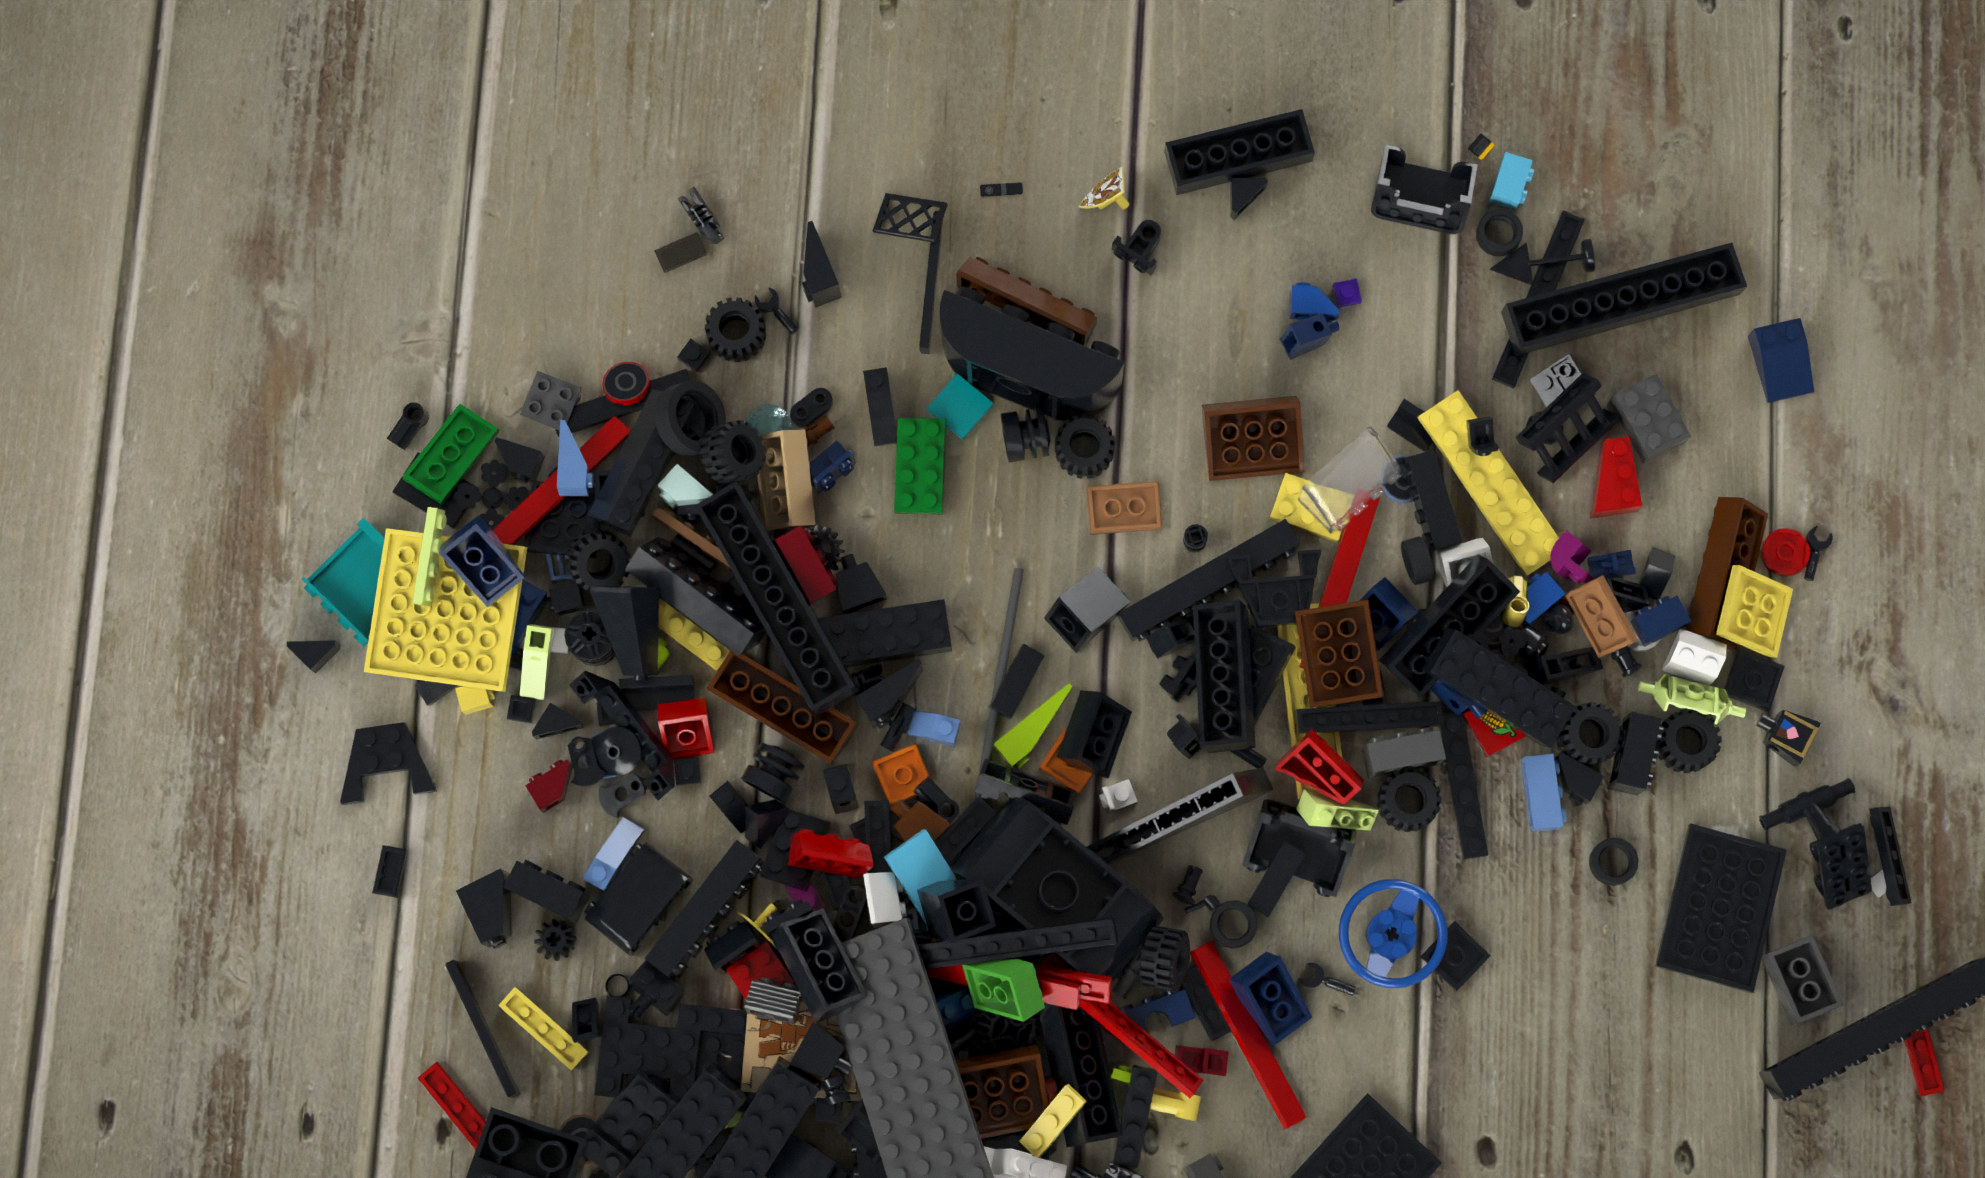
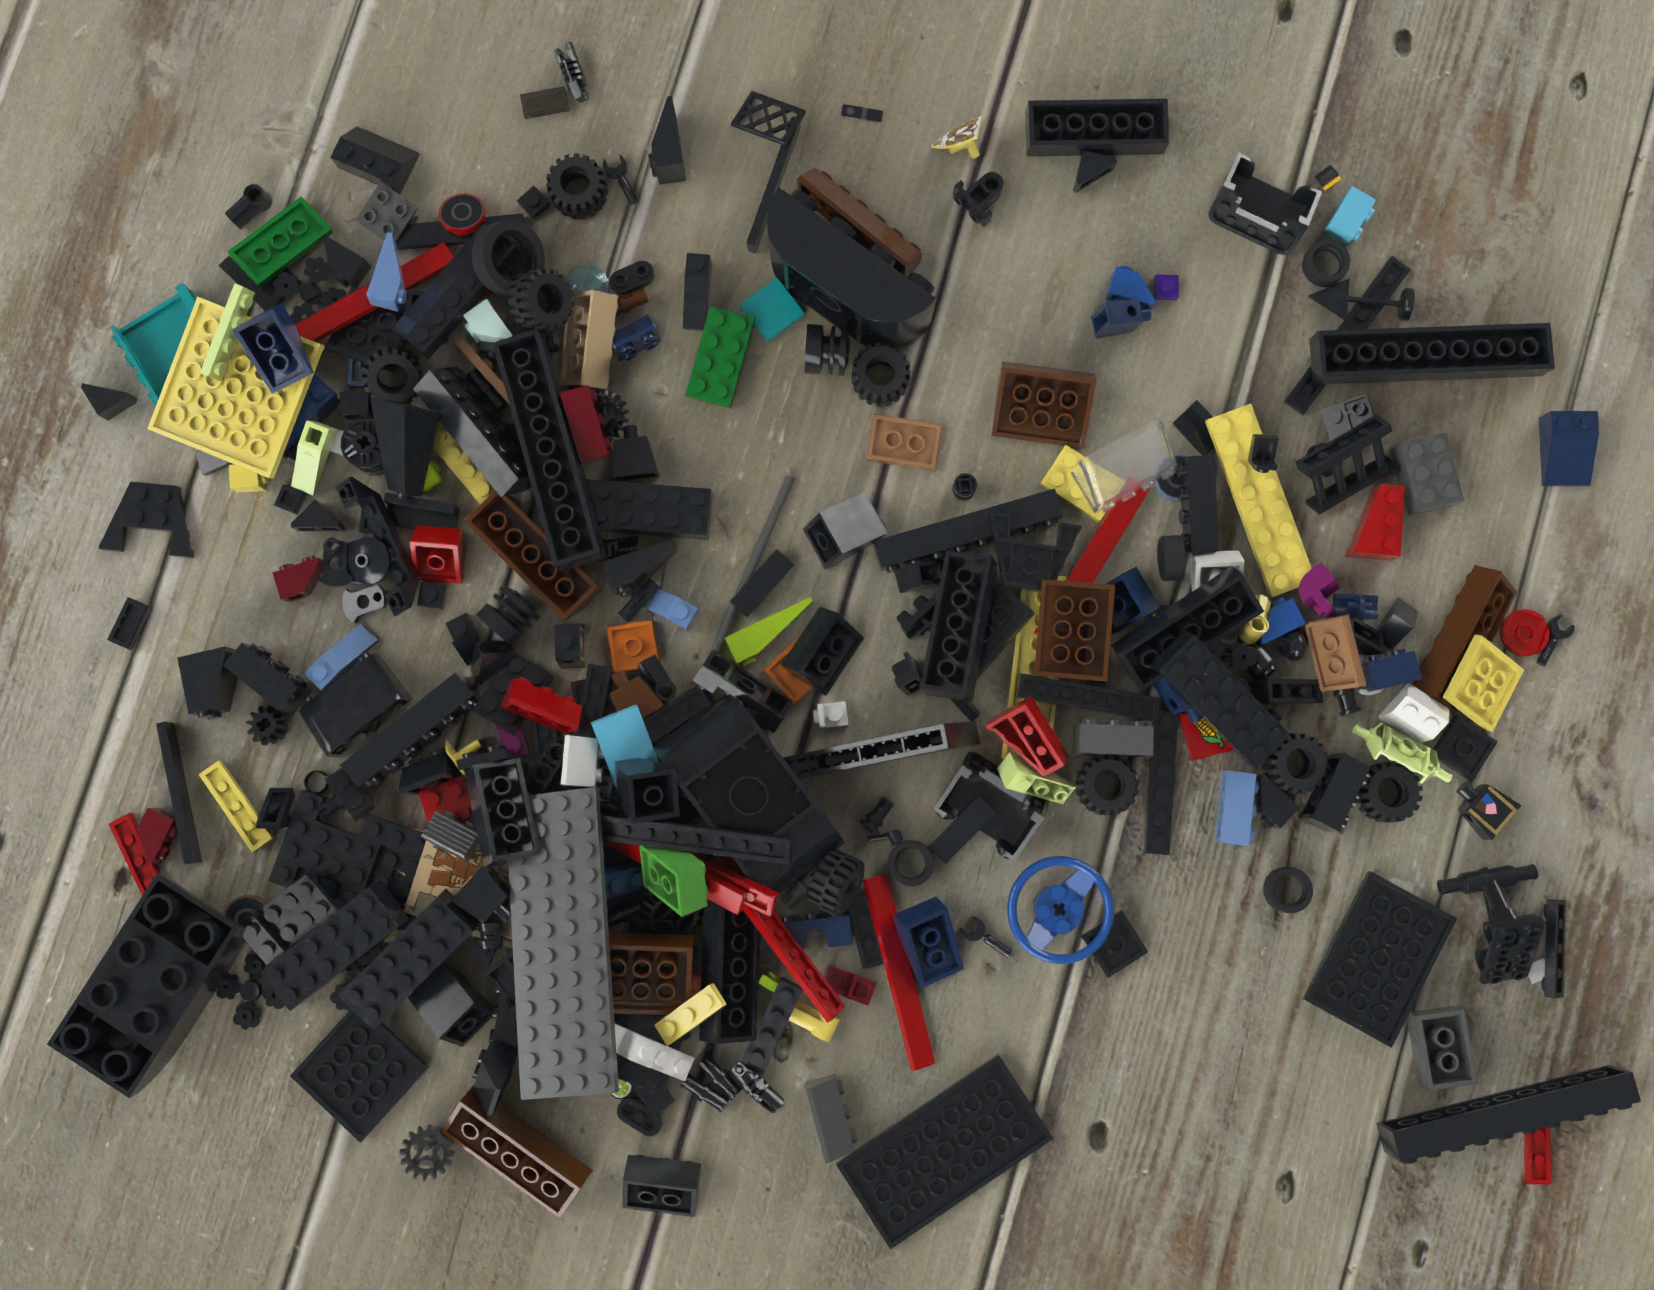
camera: 10 degrees right, 5 degrees up
none -> dark red slope [137,808,178,864]
none -> black slope [330,126,420,195]

